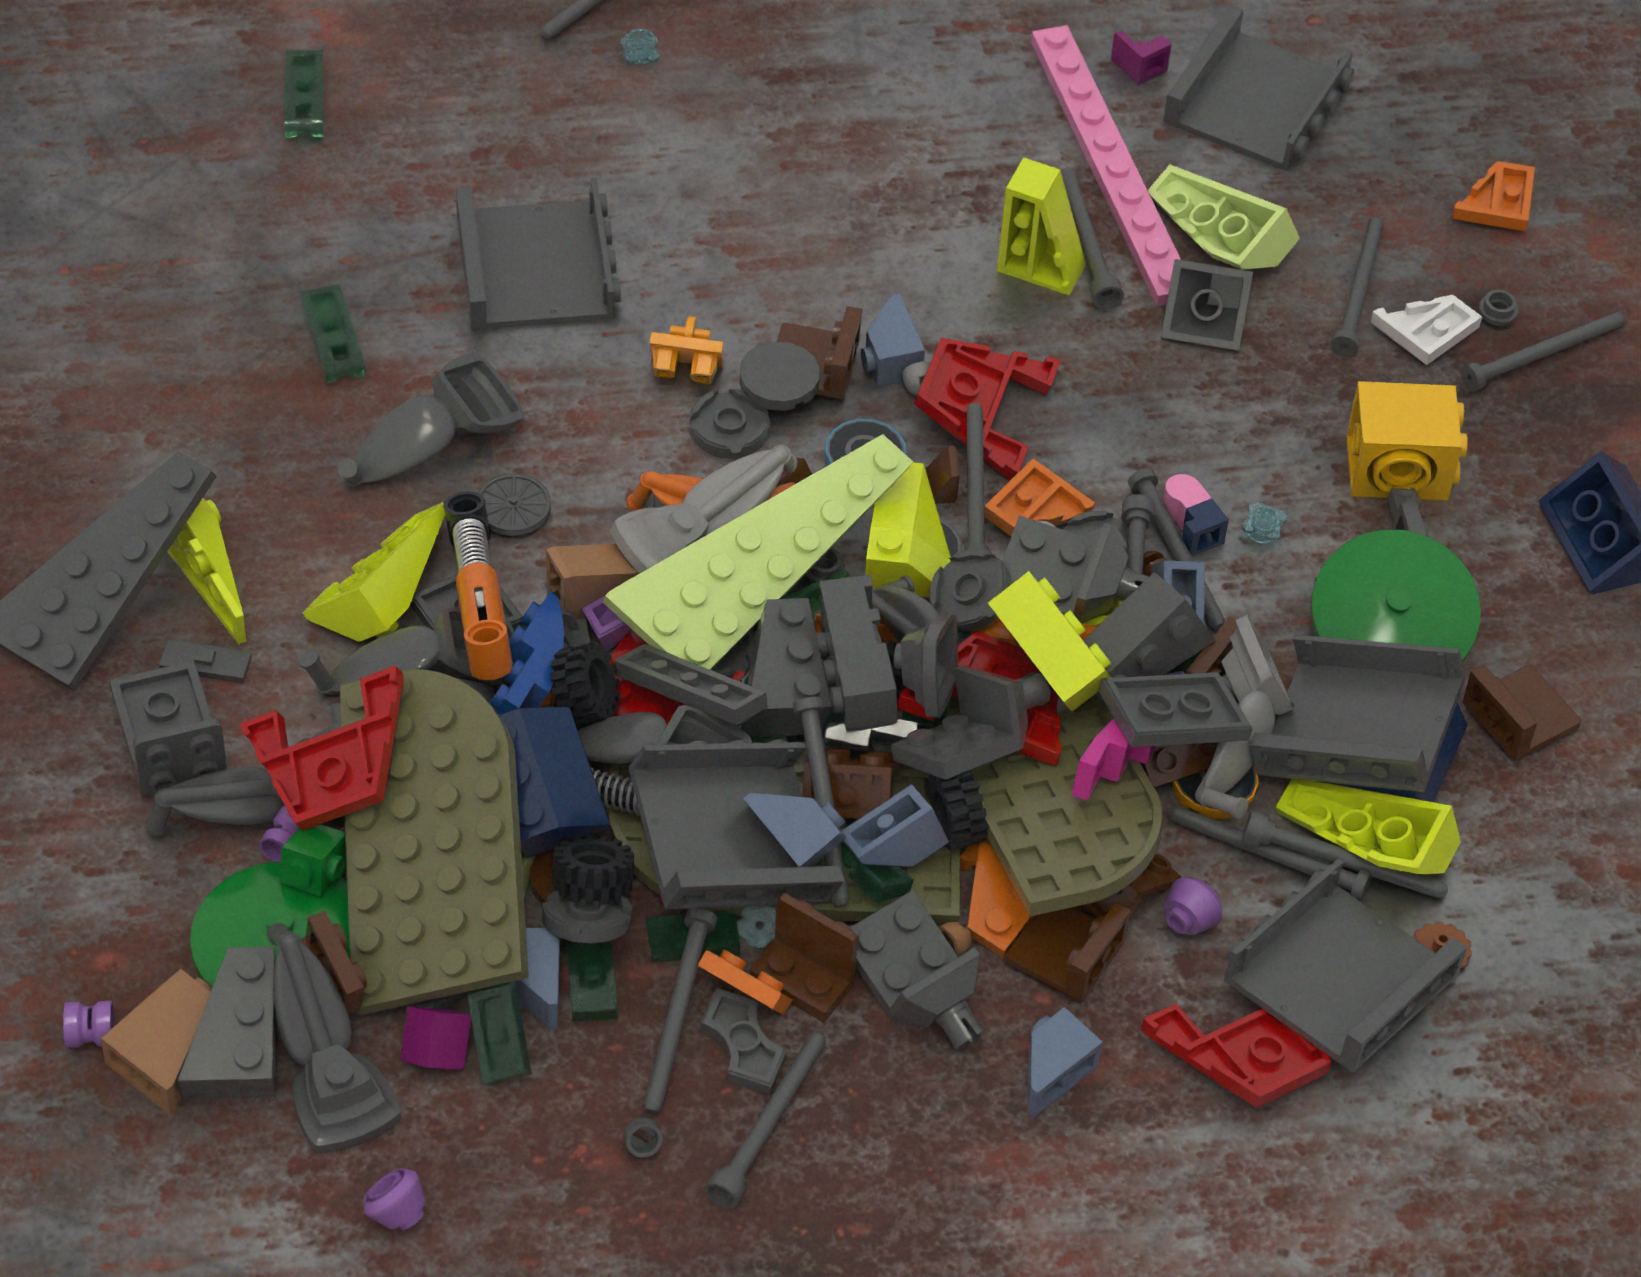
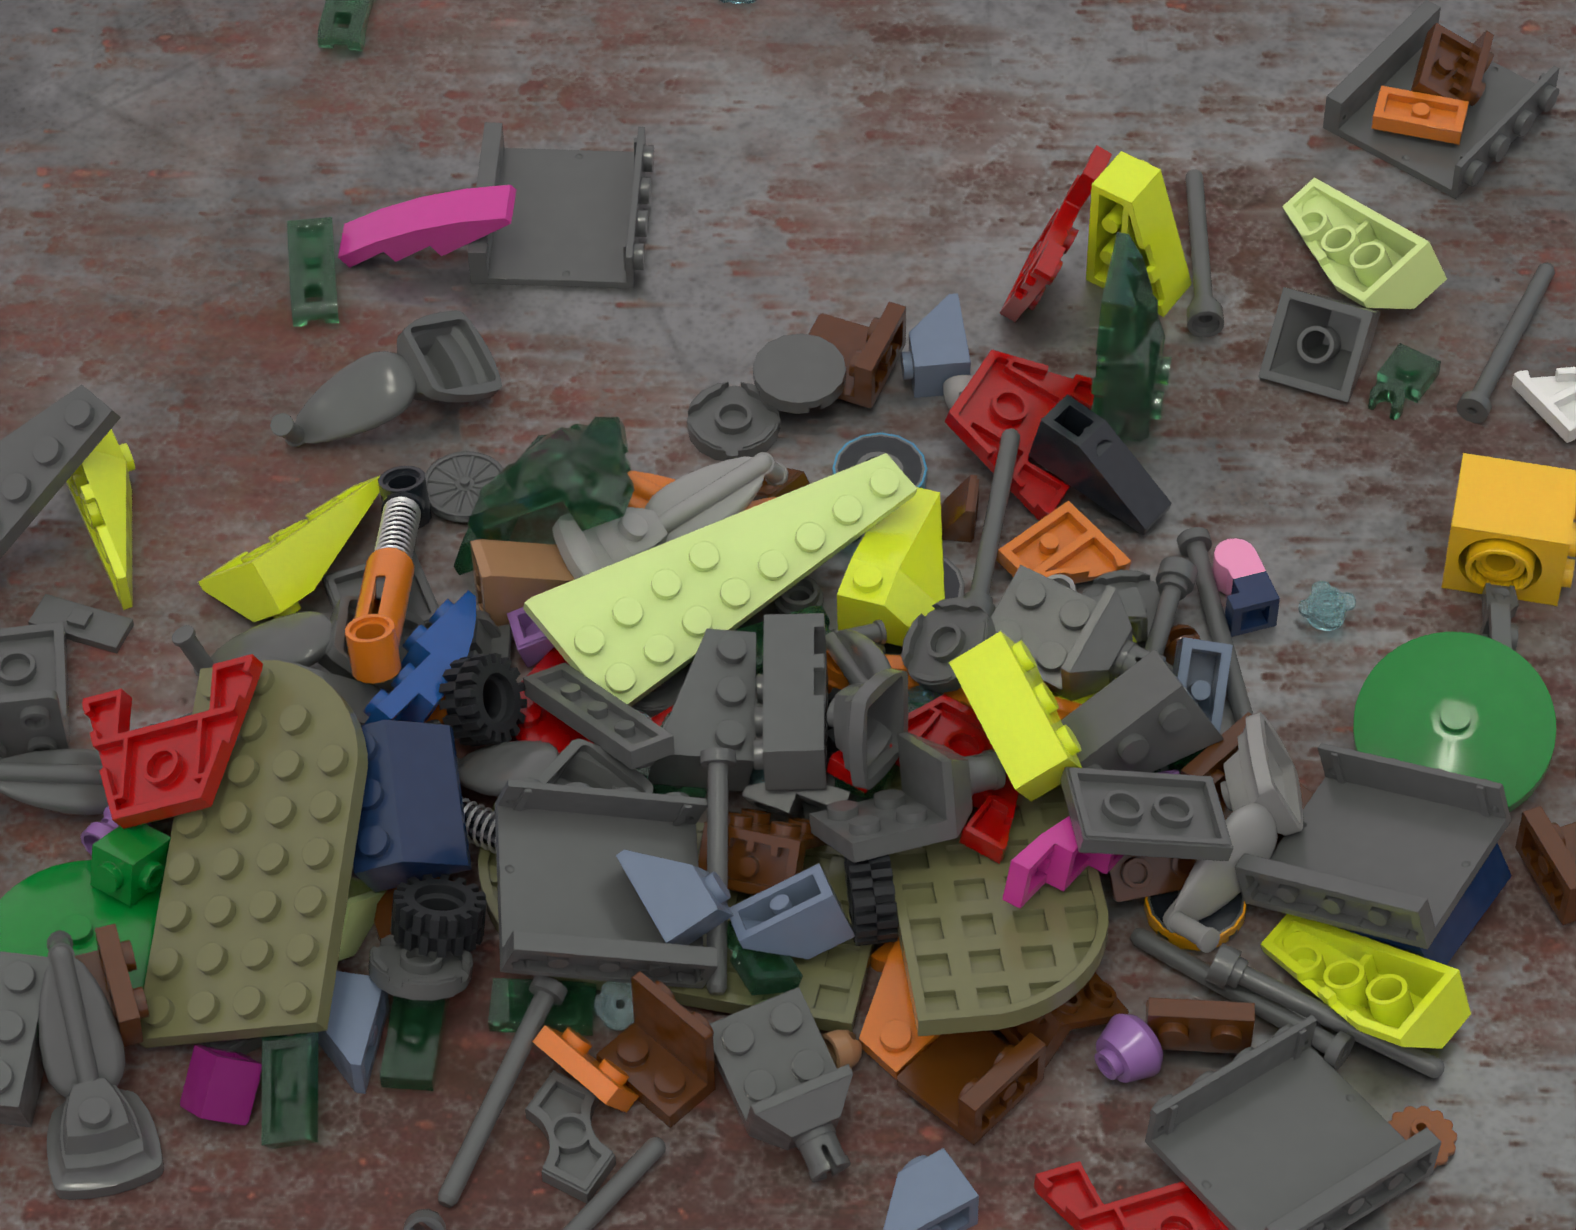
camera: 15 degrees right, 0 degrees up
light orange hips [650,316,725,384] -> none
bright pink plate [1031,25,1181,307] -> none
magenta panel [1111,30,1172,85] -> none
none -> dark pink slope [338,185,516,268]
none -> clear green wedge [454,417,634,576]
none -> red wing [1000,145,1112,322]
none -> black slope [1029,394,1172,536]
none -> clear green wedge [1091,232,1172,442]
none -> reddish brown bracket [1145,997,1255,1054]
none -> clear green plate [1368,343,1441,420]
none -> orange plate [1371,86,1469,145]
none -> reddish brown bracket [1411,23,1494,106]

